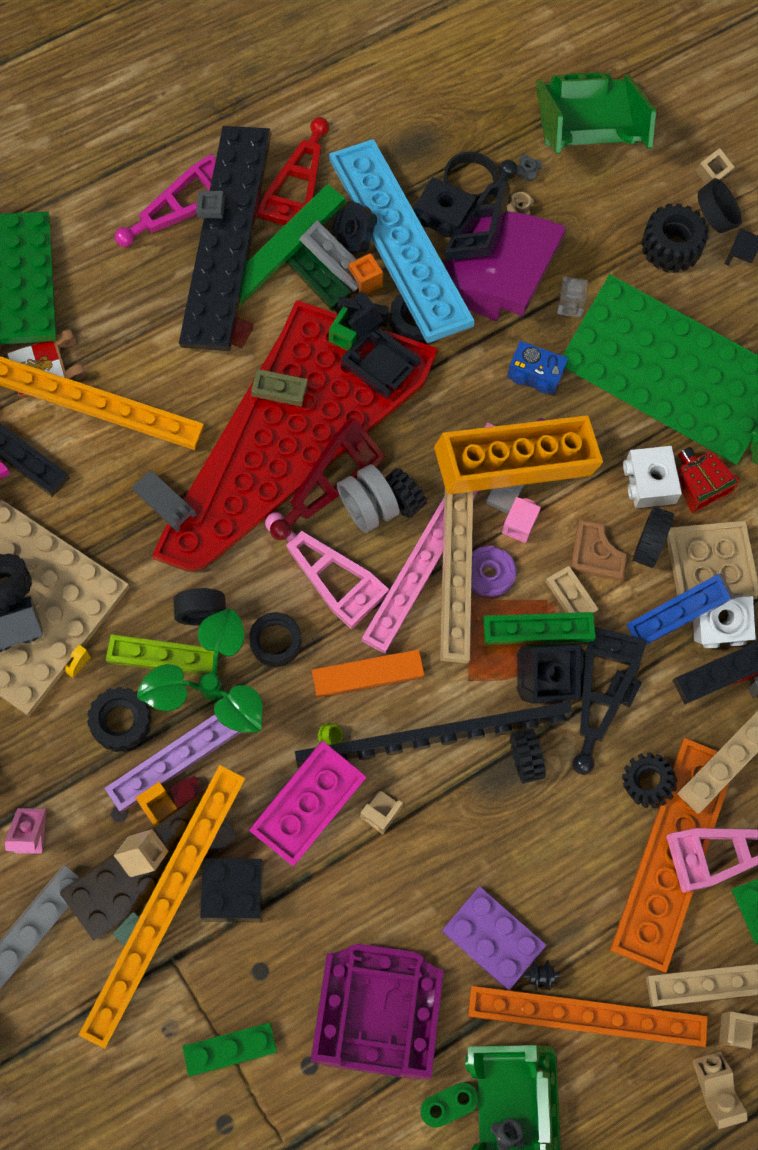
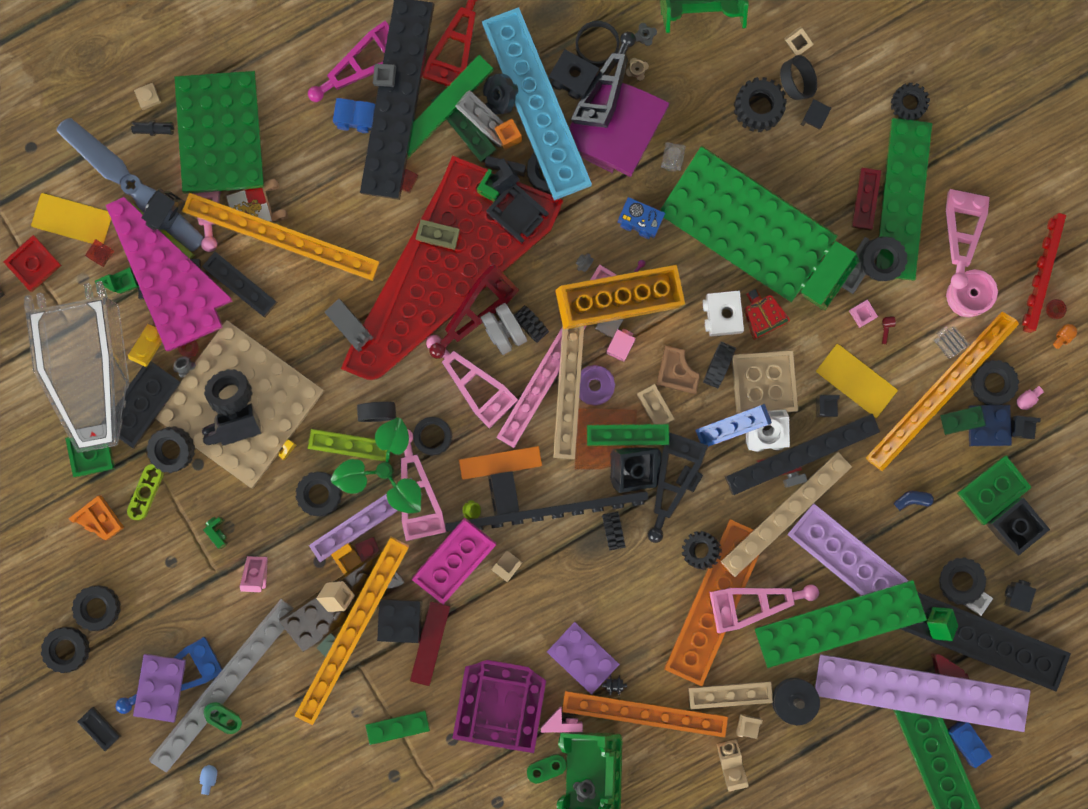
camera: 10 degrees right, 15 degrees up
none -> blue brick [333,98,375,133]
none -> bright pink plate [401,429,446,541]
none -> dark red tile [410,601,451,686]
none -> black hinge [488,471,519,516]
none -> bright pink slope [541,705,583,733]
none -> dark grey plate [576,253,594,272]

